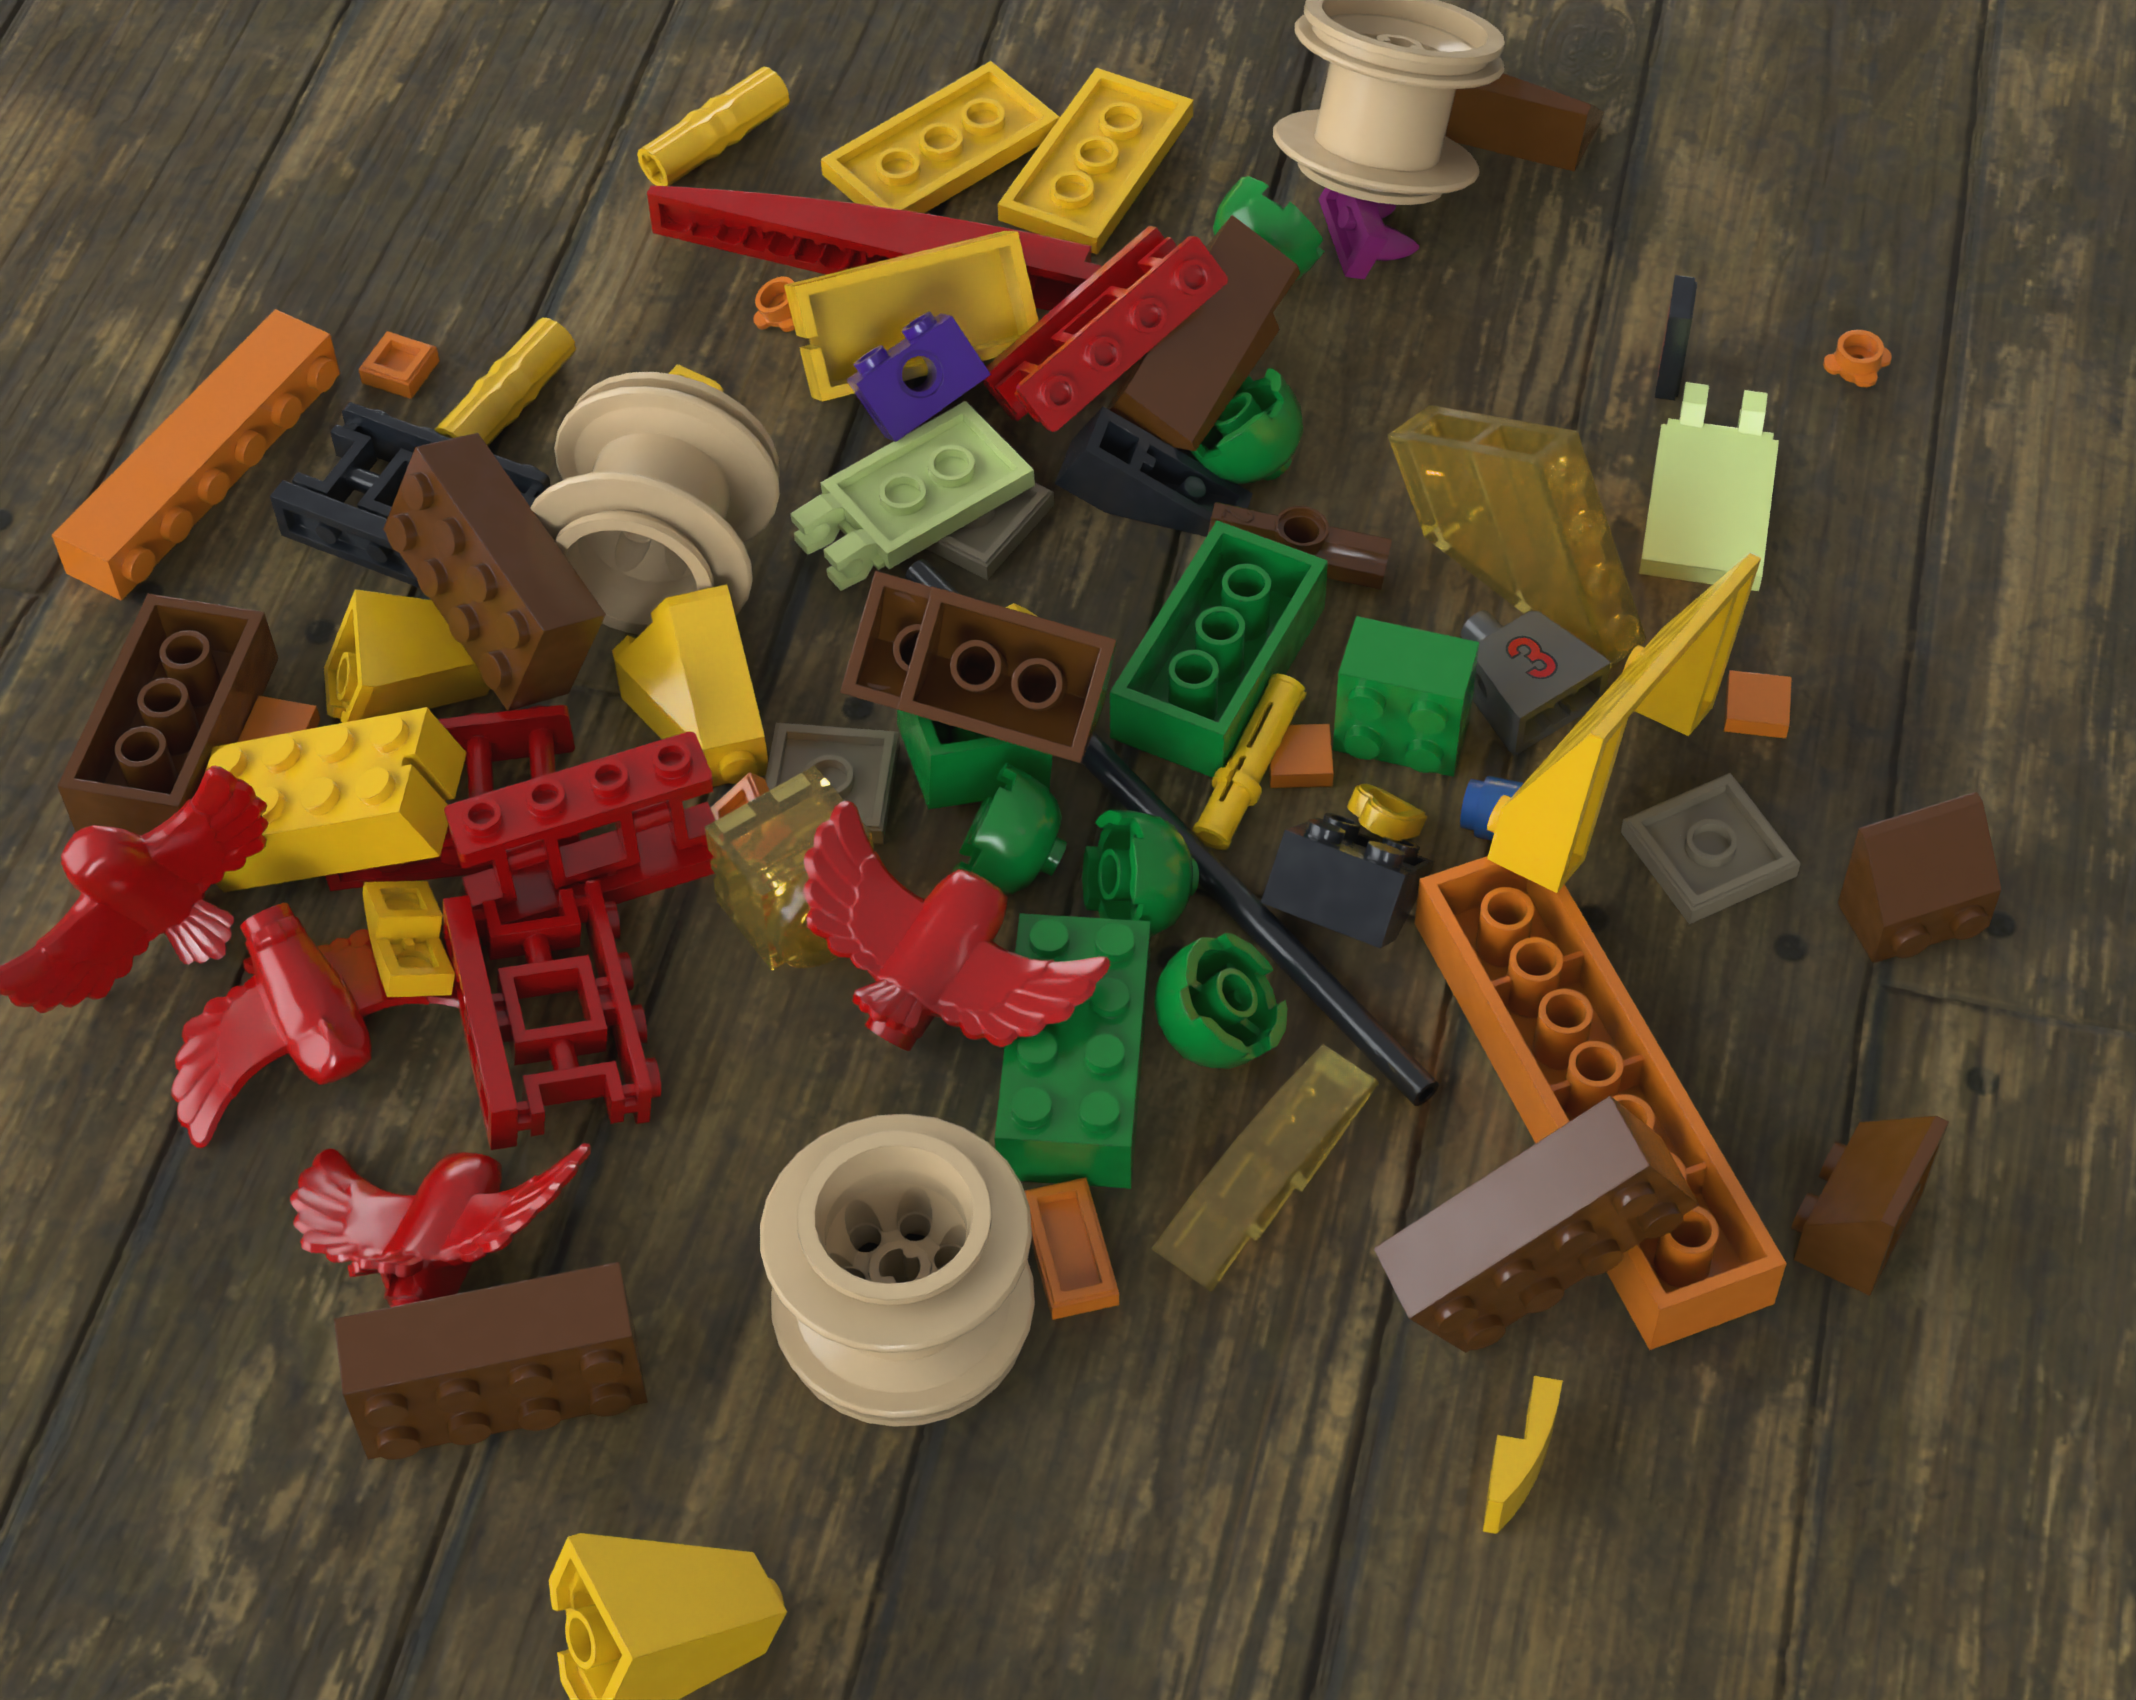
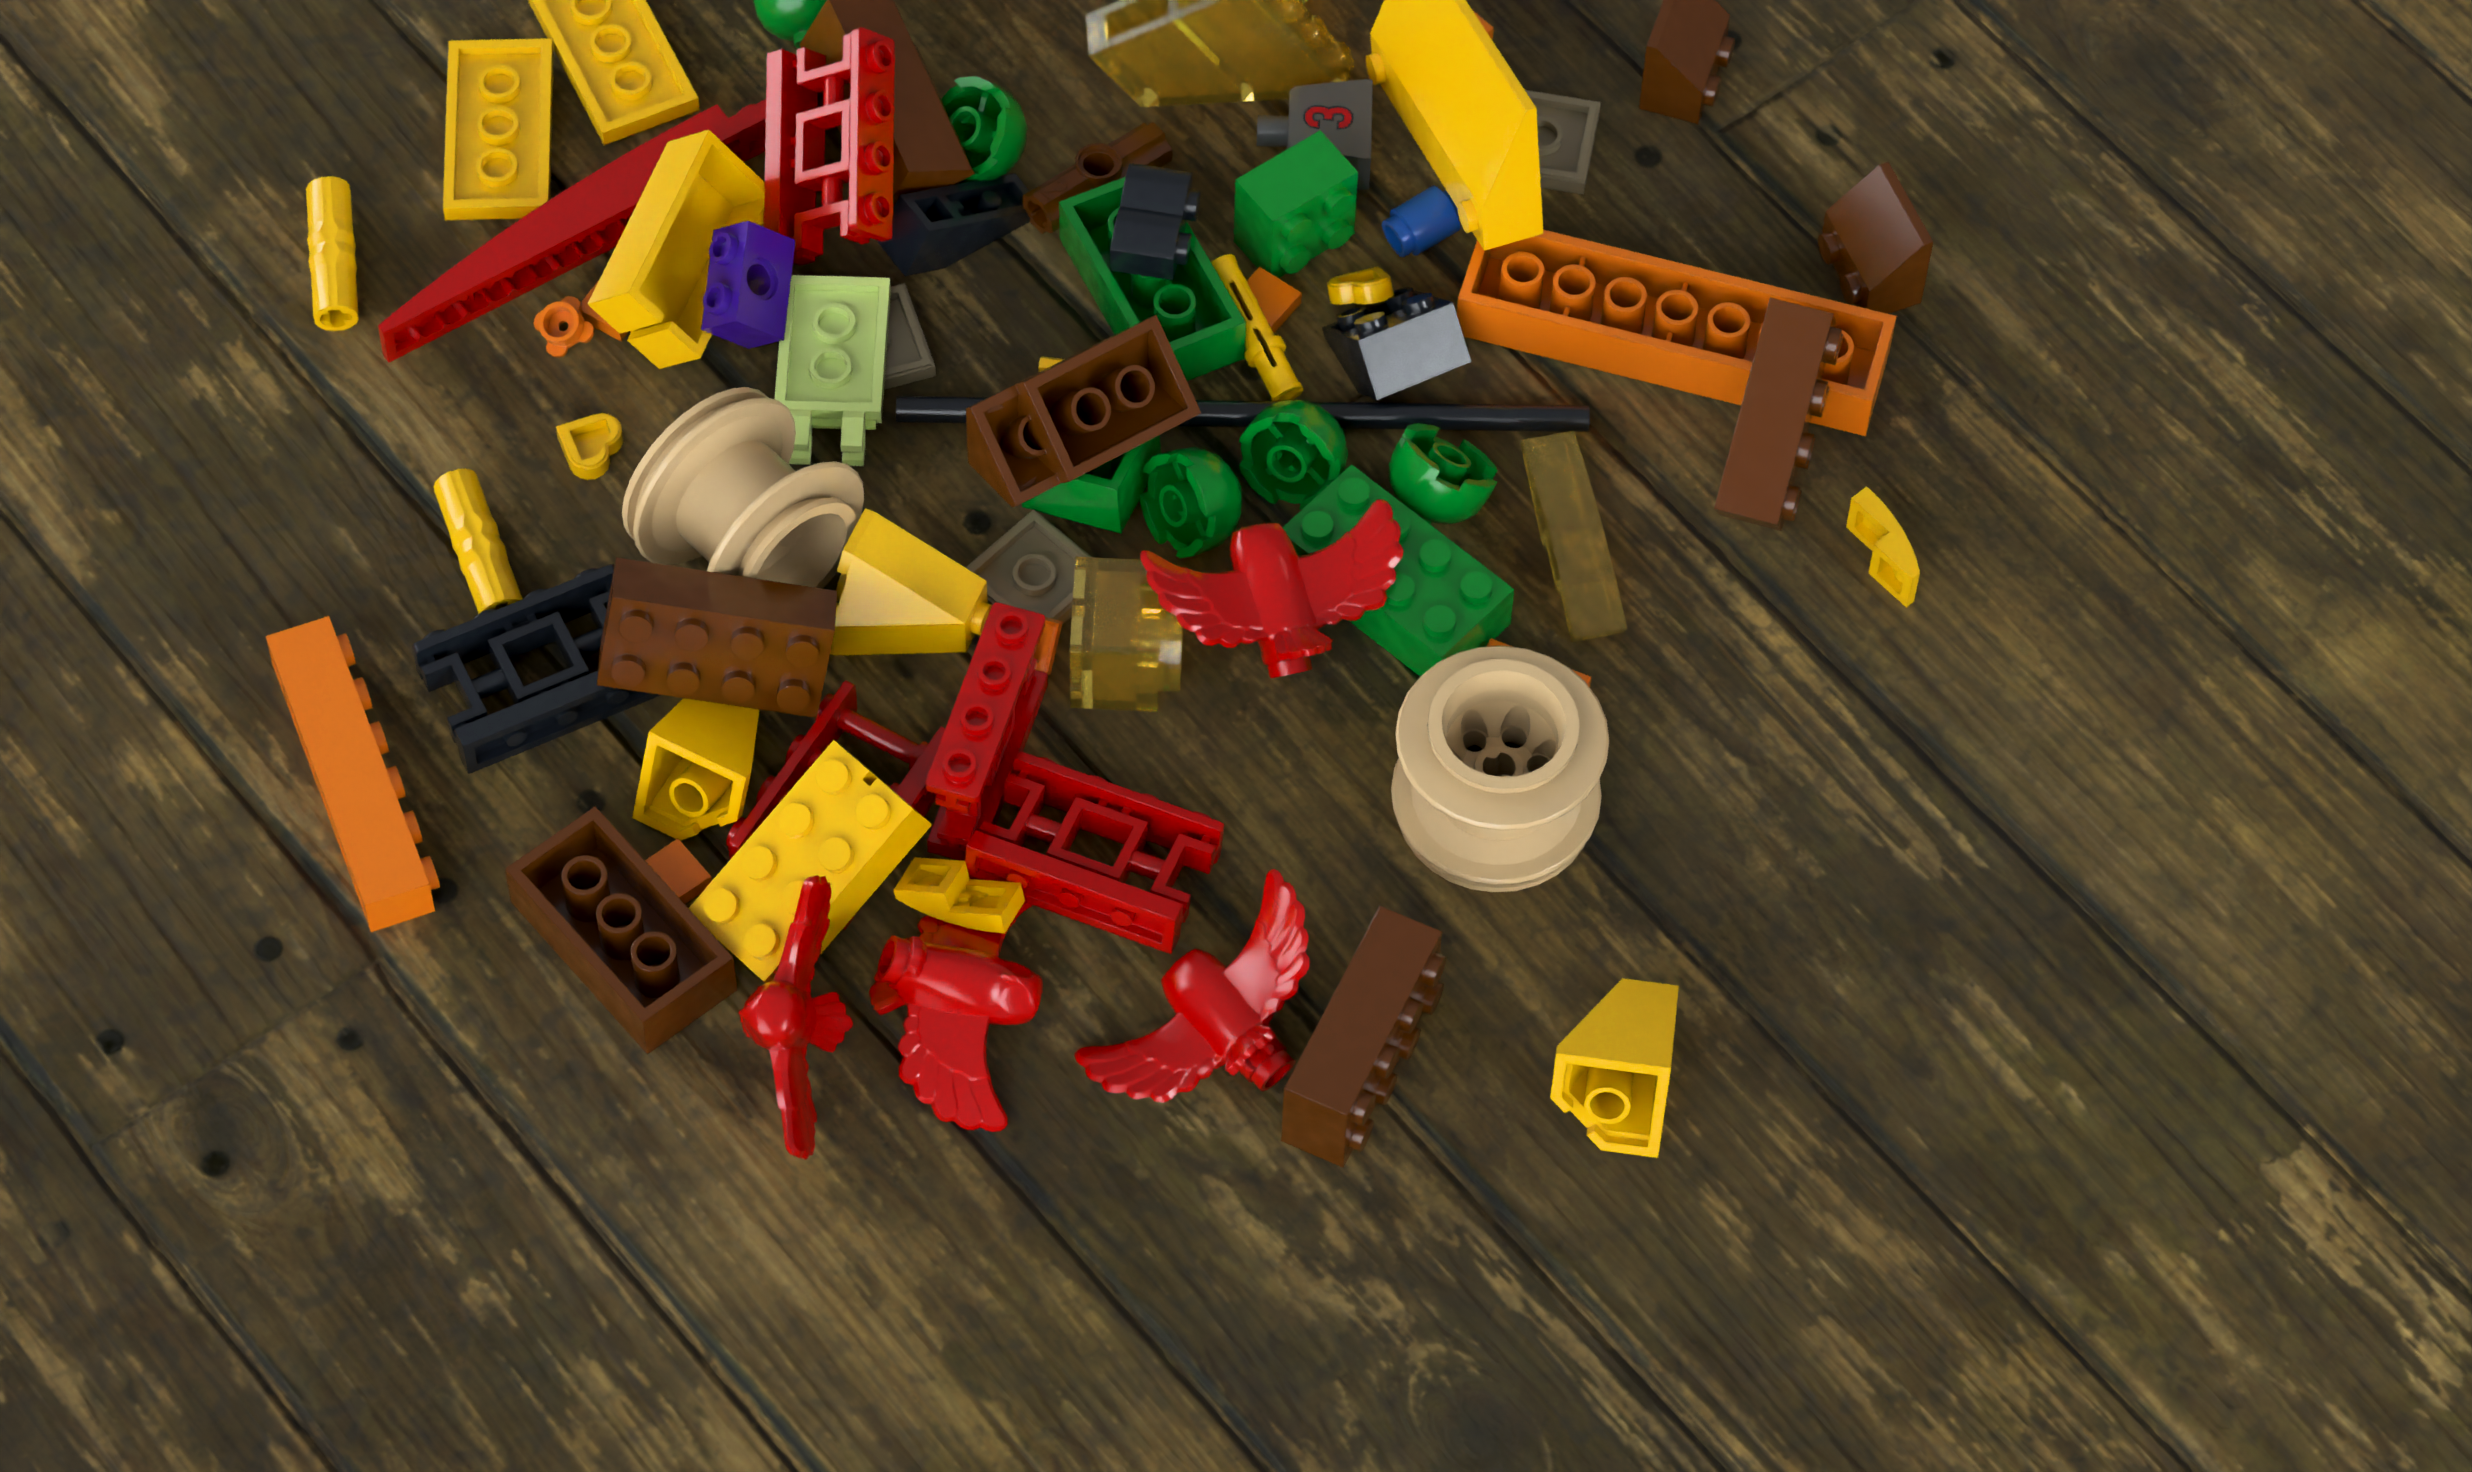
camera: 55 degrees left, 5 degrees up
orange tile [358,331,440,399] -> none
none -> black brick [1110,163,1201,280]

